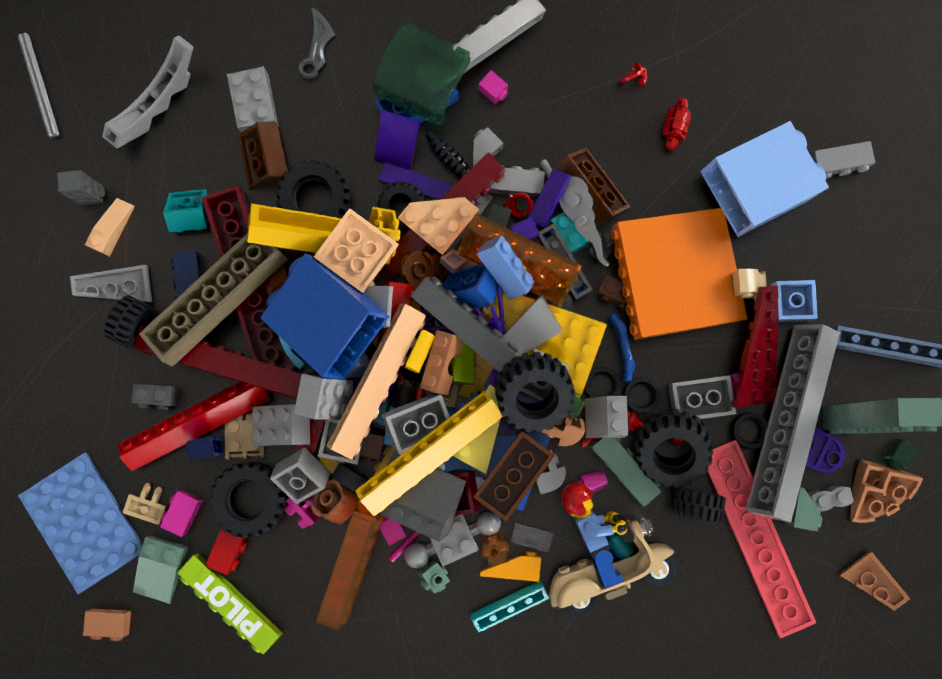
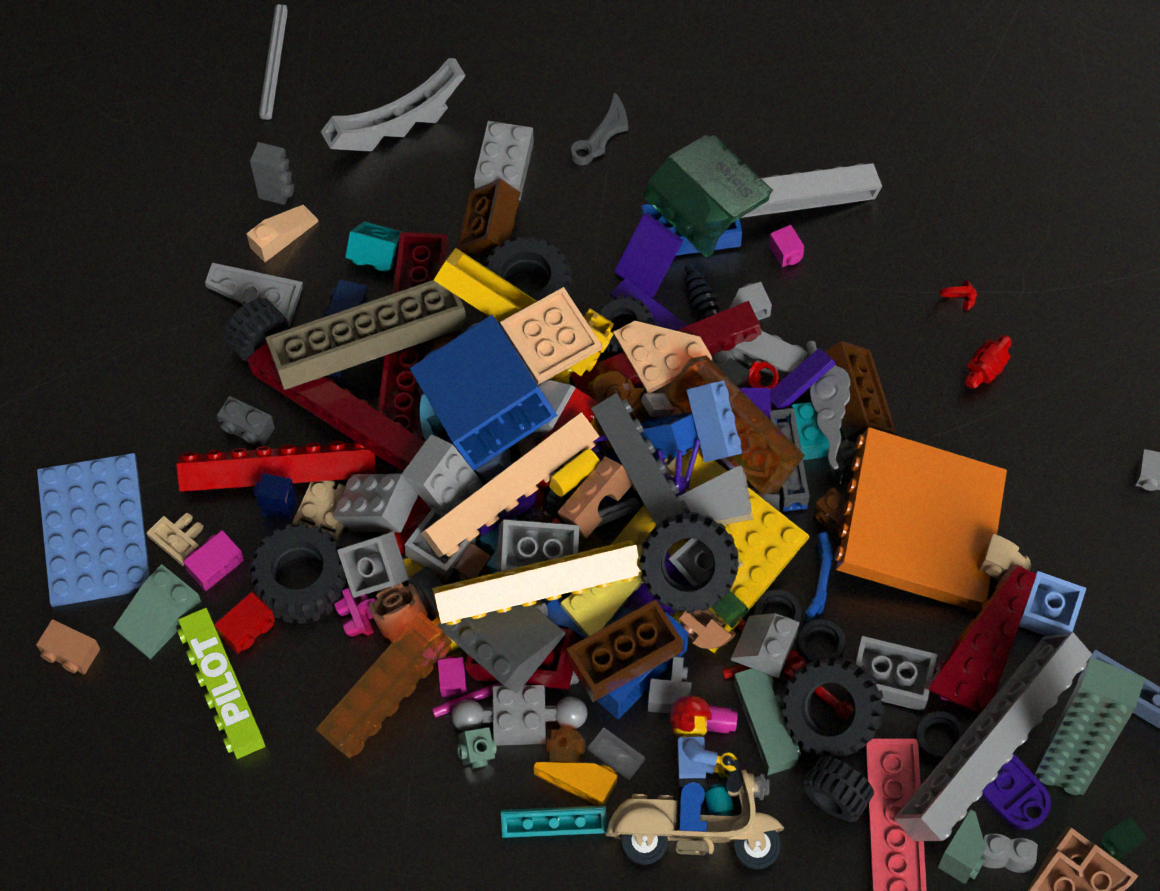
camera: 20 degrees right, 20 degrees down
lime brick [448,343,475,385] -> none
light blue brick [700,121,829,237] -> none

